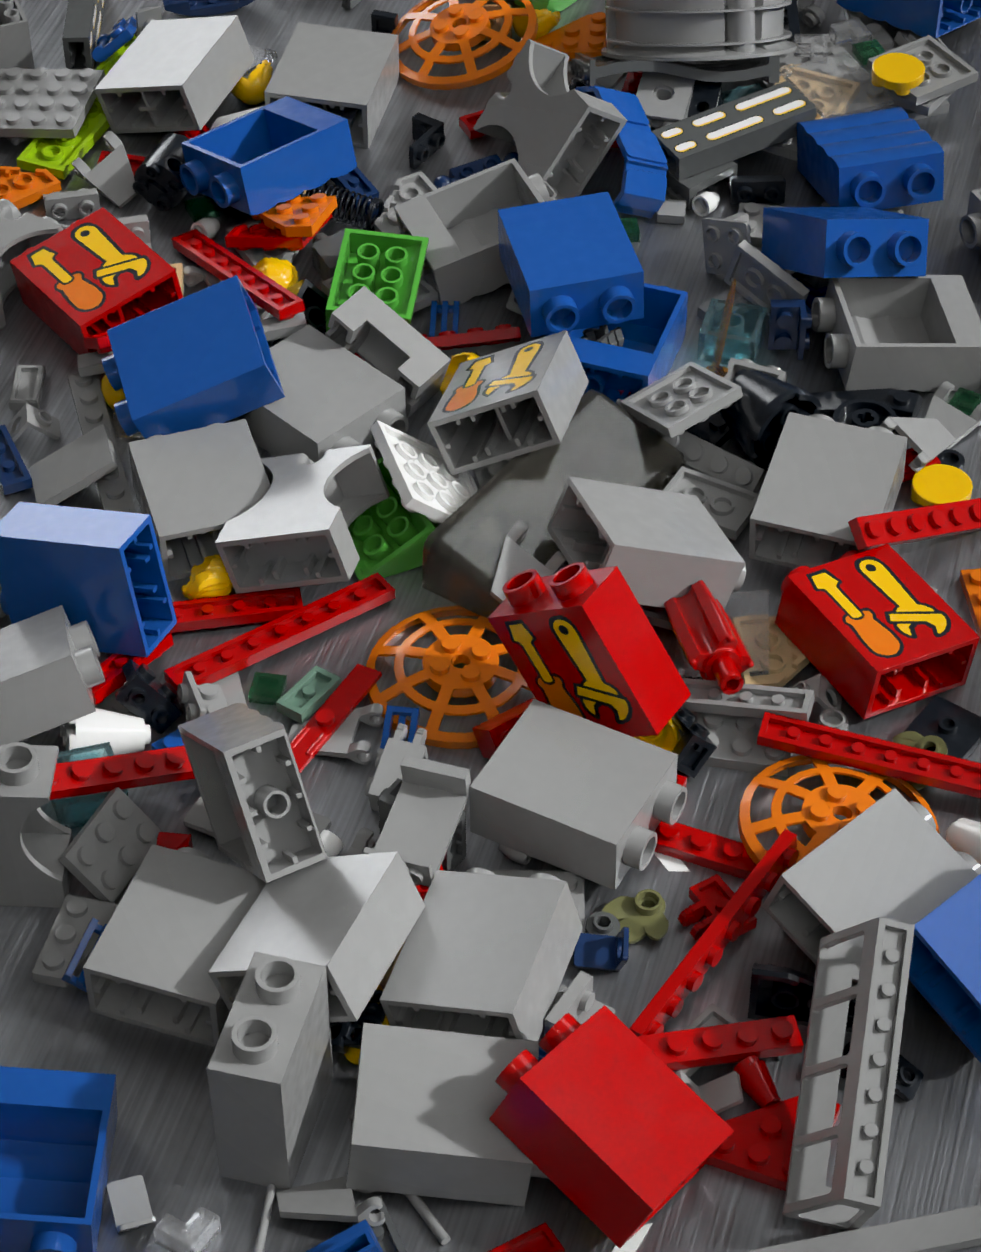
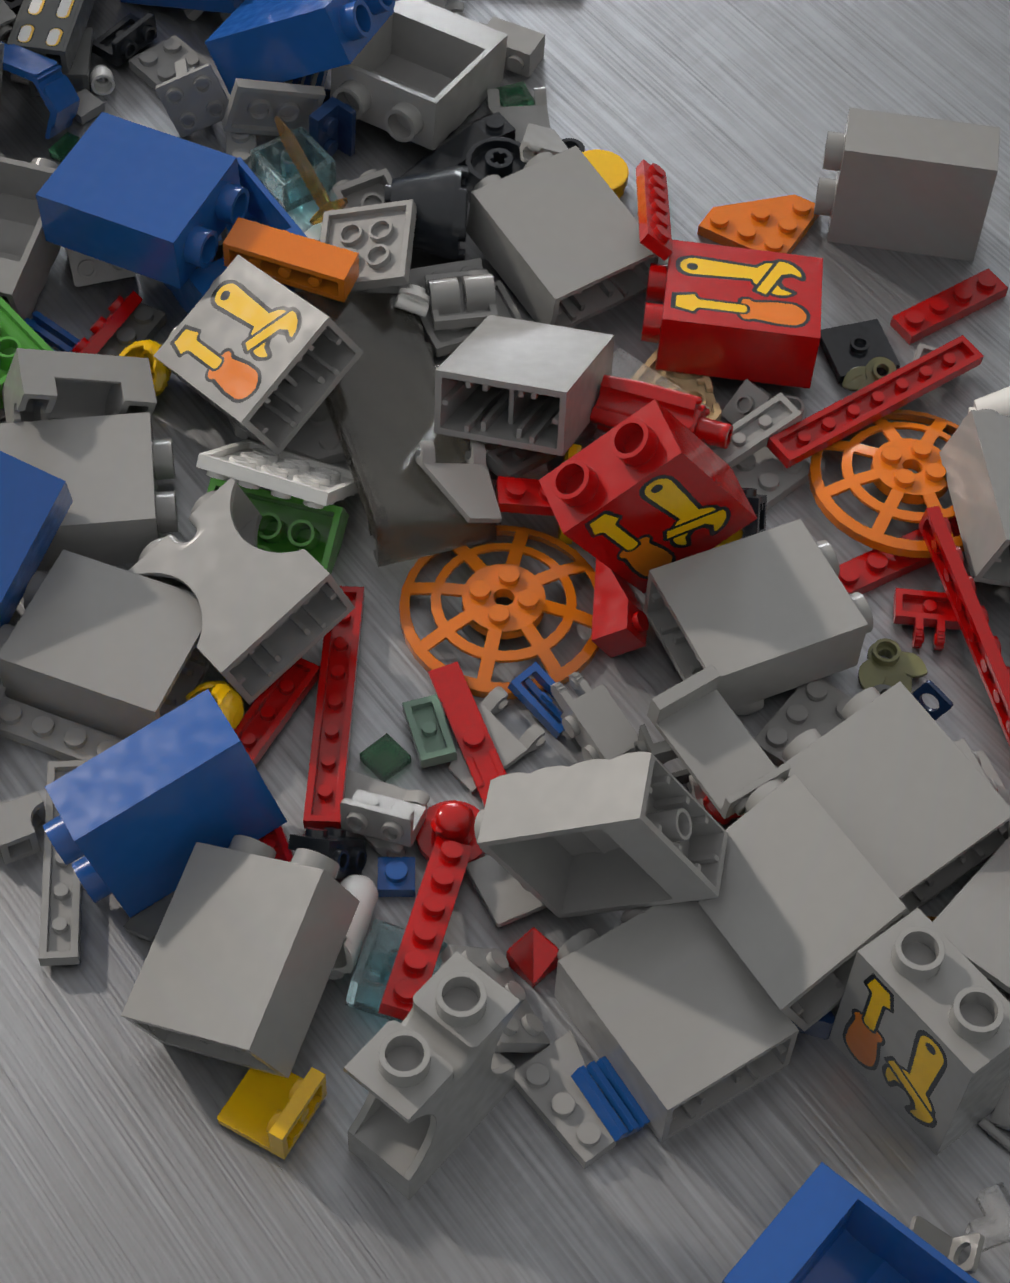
camera: 55 degrees left, 10 degrees up
none -> orange brick [223,217,359,302]
none -> white plate [394,284,430,317]
none -> light grey plate [425,269,498,331]

